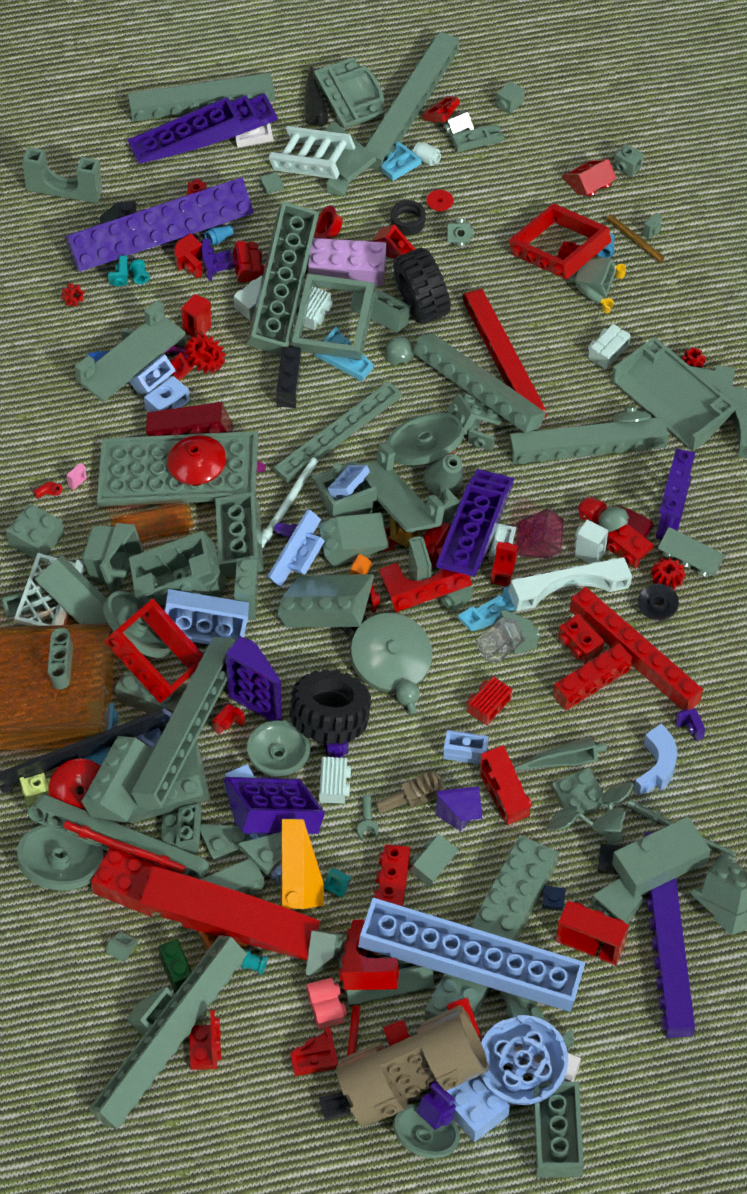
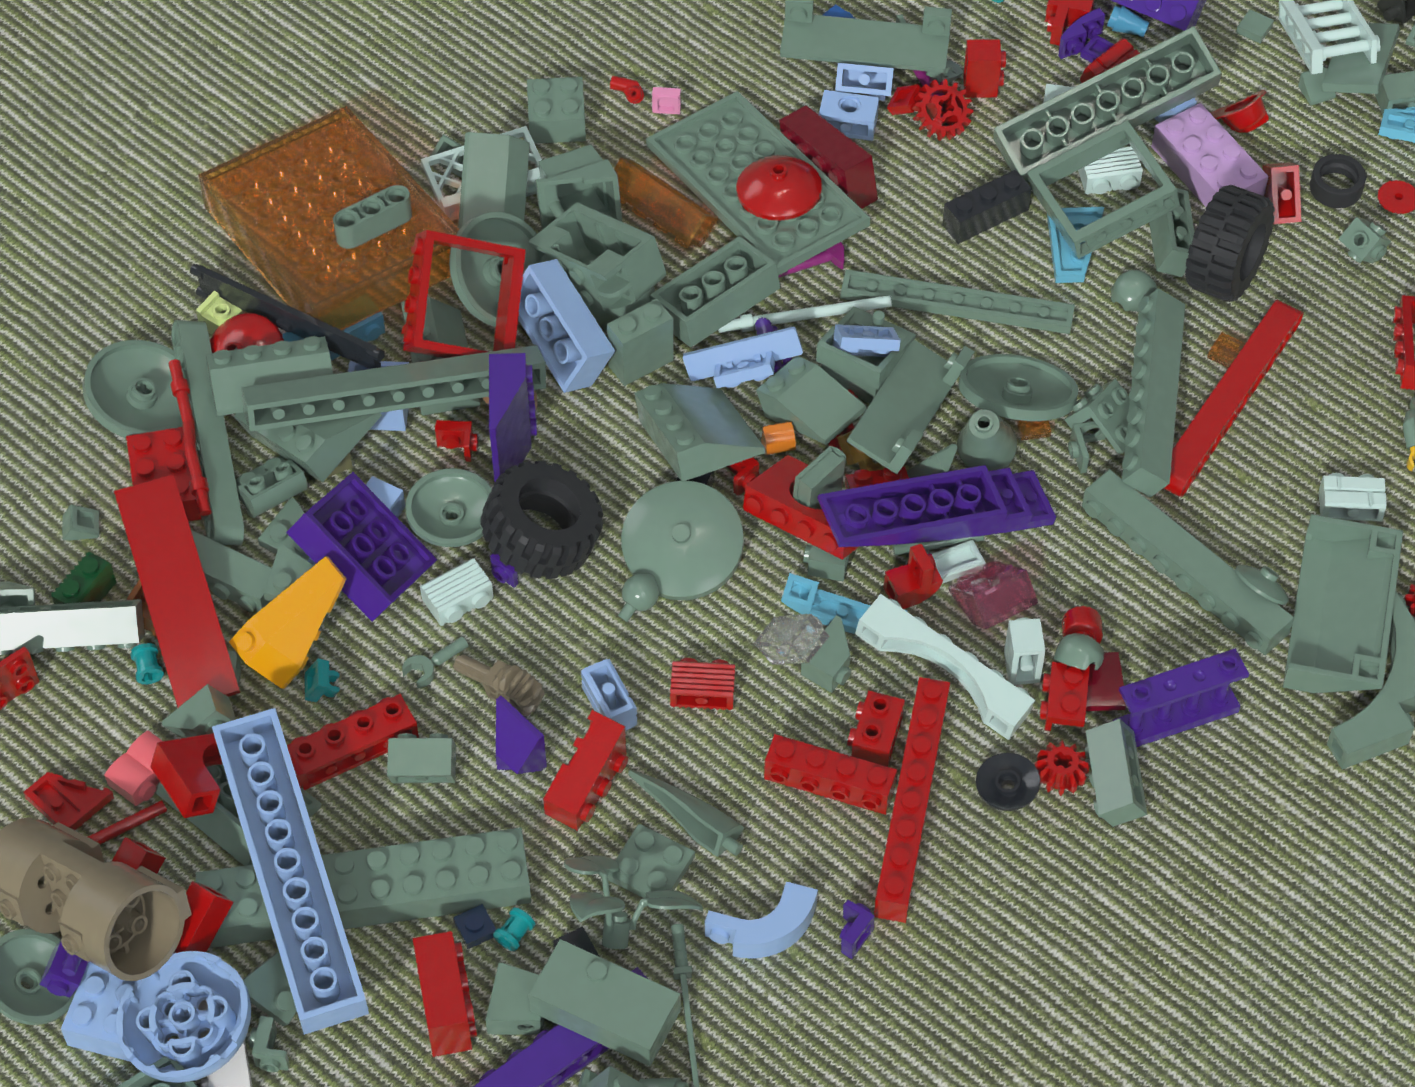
camera: 55 degrees right, 0 degrees up
none -> teal bush [493,907,536,952]
none -> clear orange tile [1207,332,1246,368]

